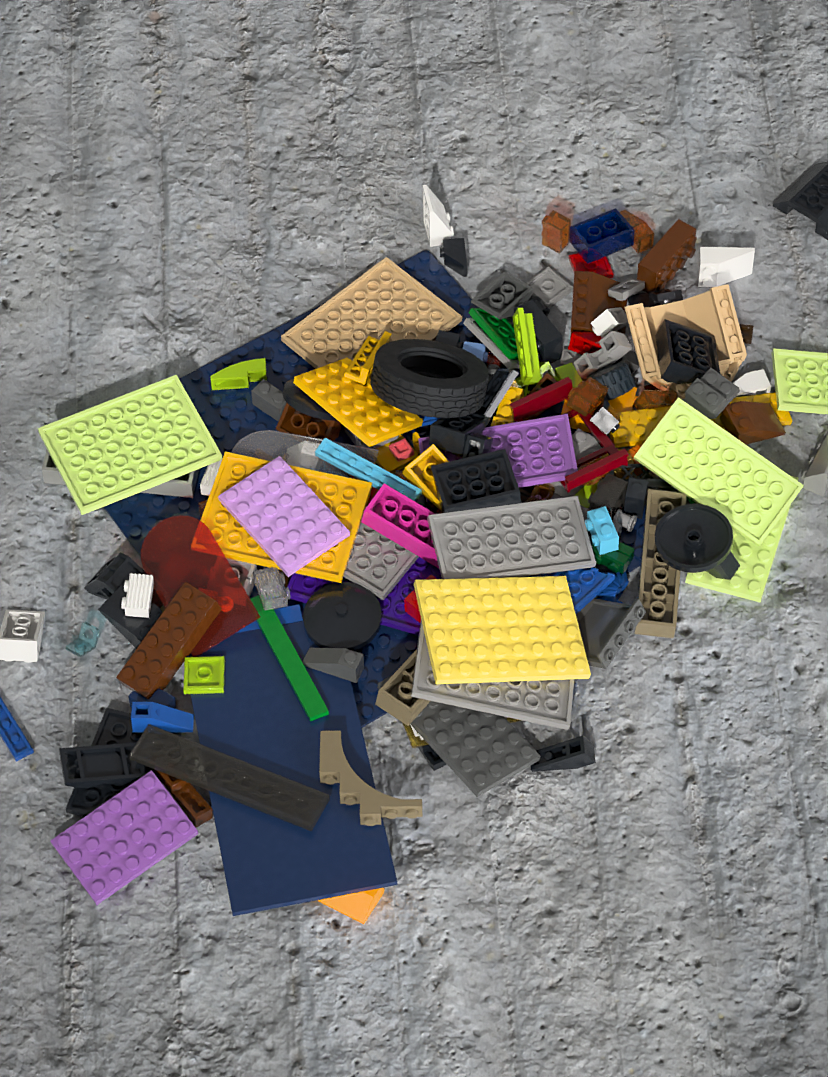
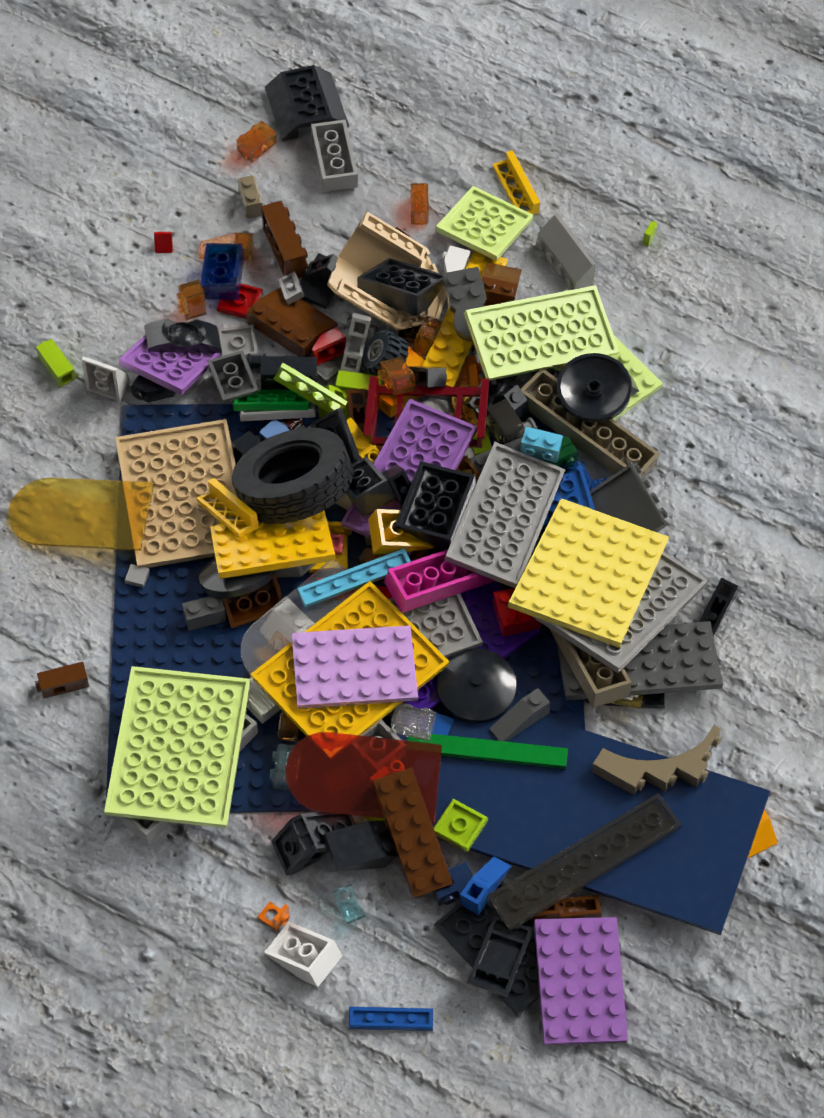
camera: 60 degrees left, 5 degrees up
white brick [122,573,154,618] -> none
lime slope [211,358,267,390] -> none
white slope [591,307,628,337] -> none
white slope [698,247,755,287] -> none
none -> clear yellow piece [8,478,154,551]
none -> reddish brown brick [35,661,89,699]
none -> lime brick [36,338,76,387]
none -> medium lavender plate [119,336,221,395]
none -> light grey tile [125,564,150,588]
none -> black slope [144,319,222,353]
none -> red slope [154,232,173,253]
none -> clear orange brick [236,121,277,163]
none -> dark tan brick [238,175,263,218]
none -> orange bracket [258,902,290,931]
none -> light grey brick [311,120,358,192]
none -> clear orange brick [410,183,429,225]

